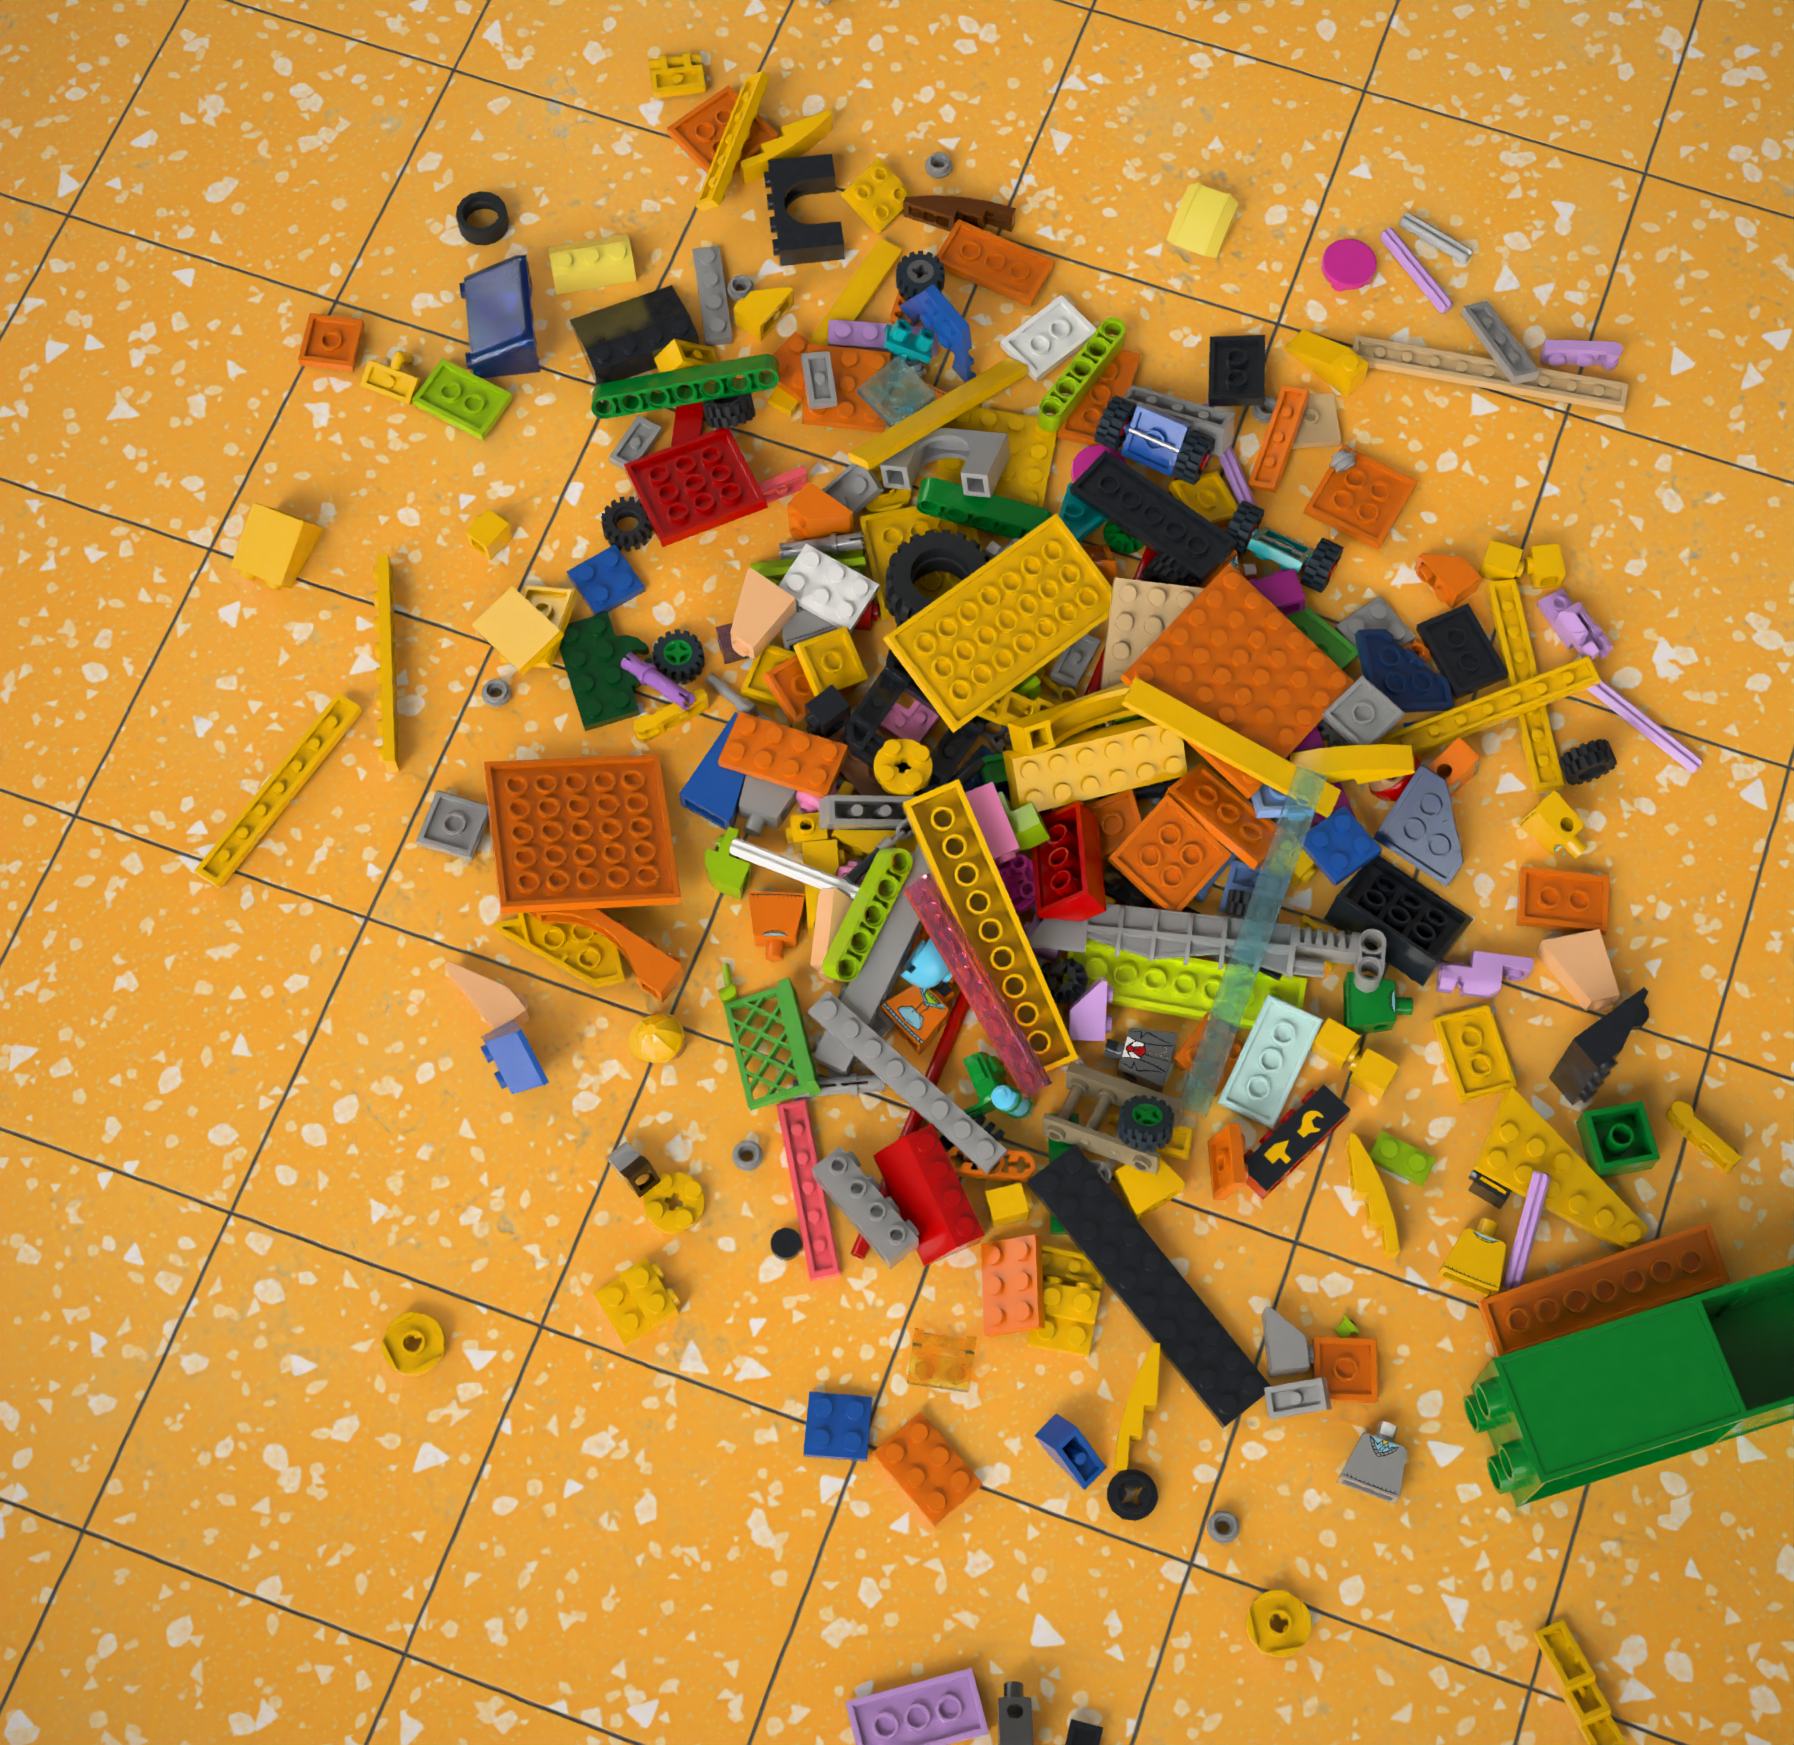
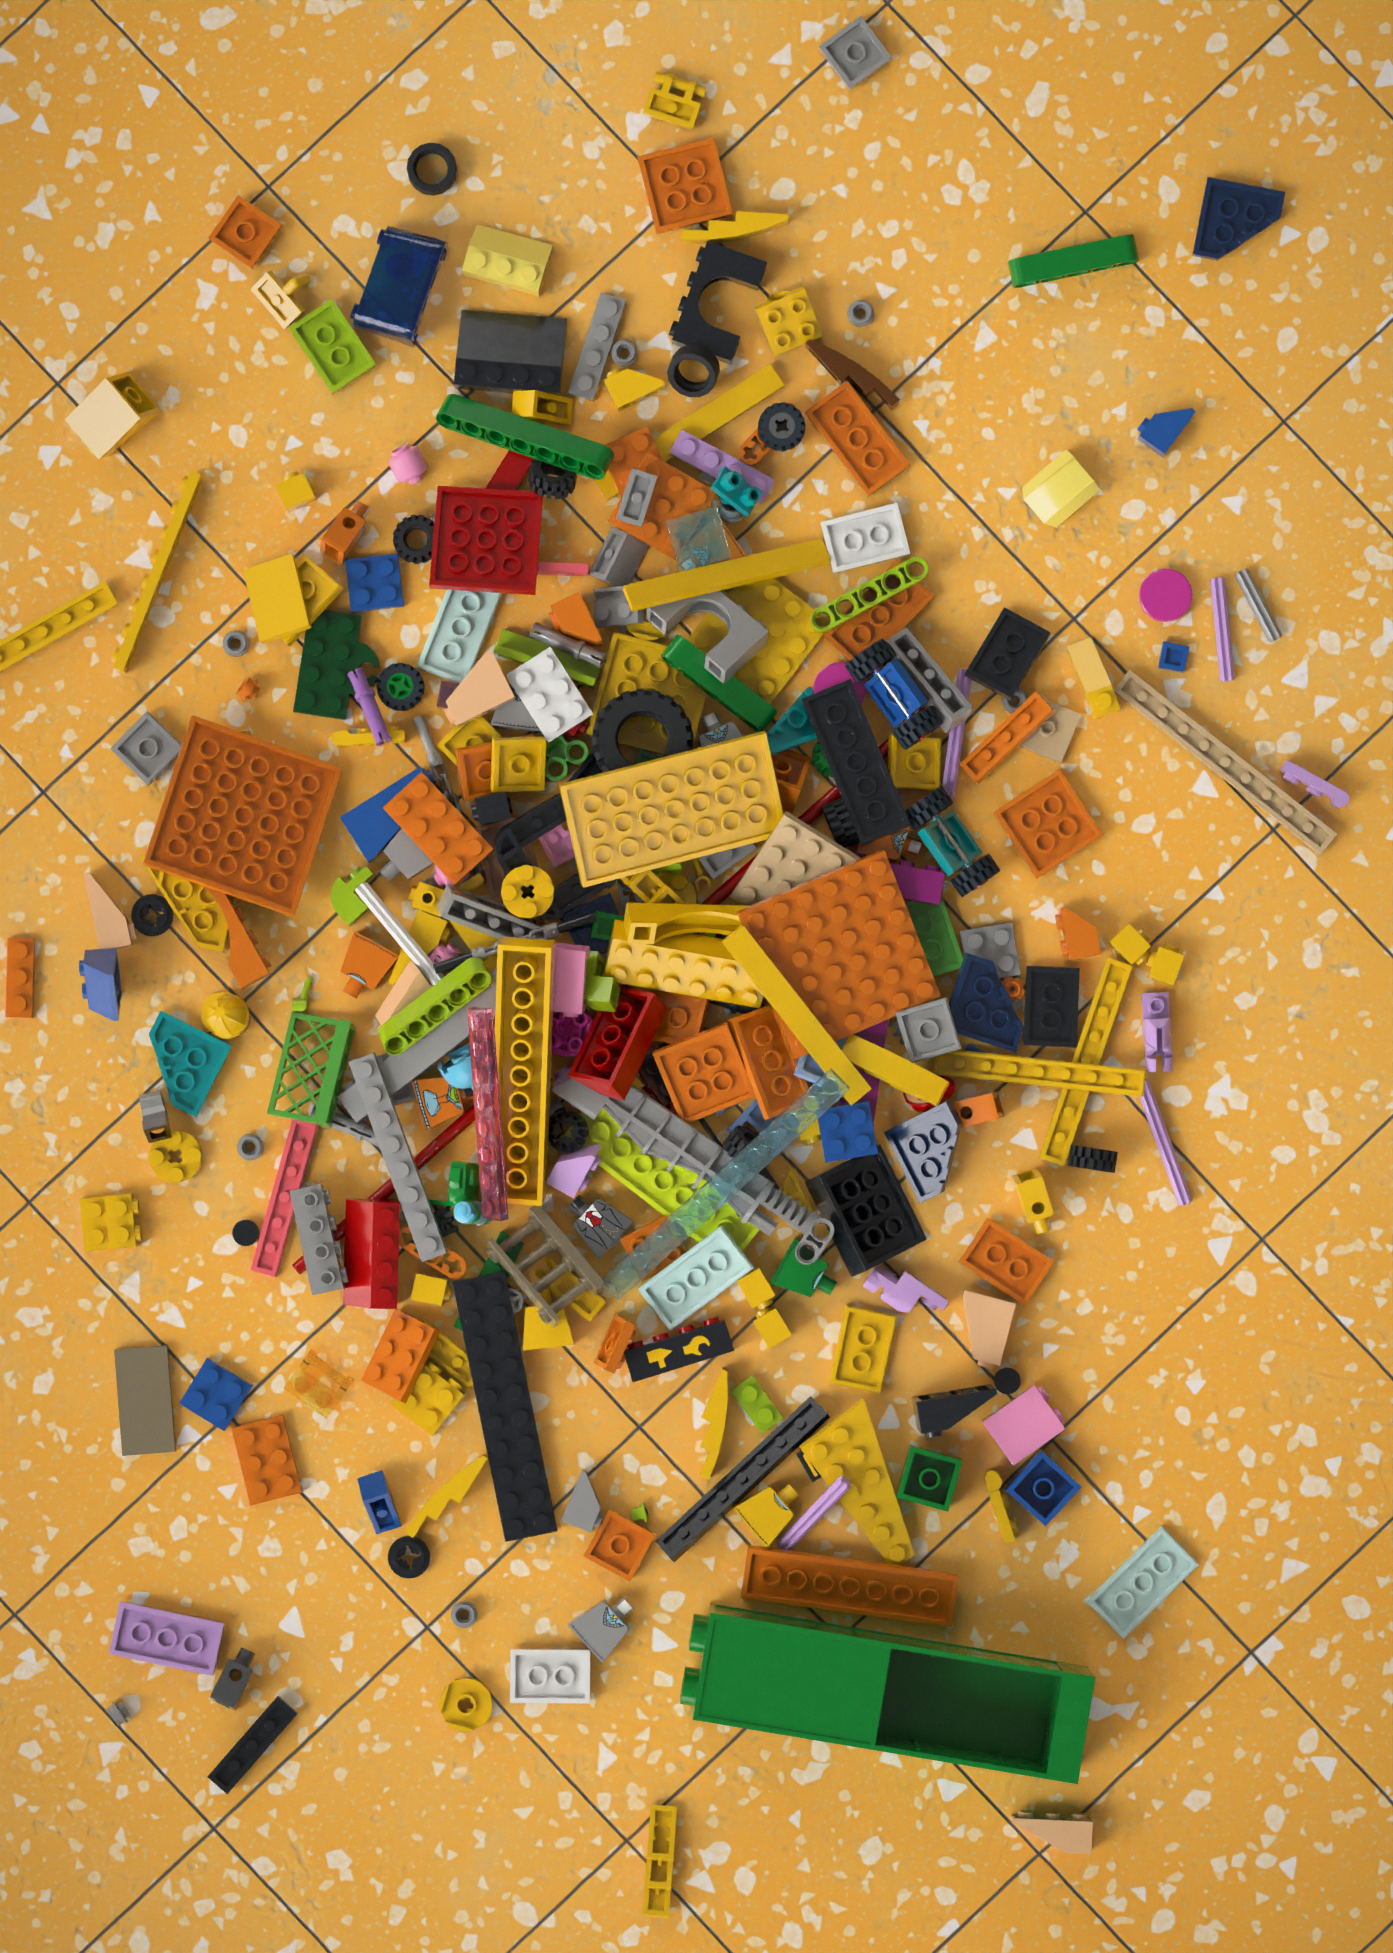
camera: 25 degrees right, 20 degrees up
light grey plate [609,415,662,470] -> none
yellow plate [695,71,770,212] -> none
blue wing [899,284,976,383] -> none
black wheel [1117,1095,1175,1152] -> none
light grey plate [1264,1377,1332,1419] -> none
light grey plate [1329,449,1357,473] -> none
light grey plate [1461,301,1539,385] -> none
none -> orange plate [5,938,35,1018]
none -> dark tan tile [114,1345,176,1456]
none -> black gear [131,894,173,936]
none -> teal plate [149,1011,232,1117]
none -> orange plate [236,677,260,702]
none -> orange torso [320,501,370,566]
none -> bright pink head [388,443,428,485]
none -> light aqua tile [416,590,502,684]
none -> white plate [510,1649,591,1704]
none -> bright green piece [542,735,589,782]
none -> light grey panel [589,527,648,587]
none -> black plate [655,1396,830,1562]
none -> black tyre [667,344,720,397]
none -> bright pink panel [981,1385,1066,1466]
none -> blue brick [1004,1449,1081,1526]
none -> green beam [1008,234,1139,288]
none -> blue slope [1137,408,1196,457]
none -> blue tile [1158,641,1189,673]

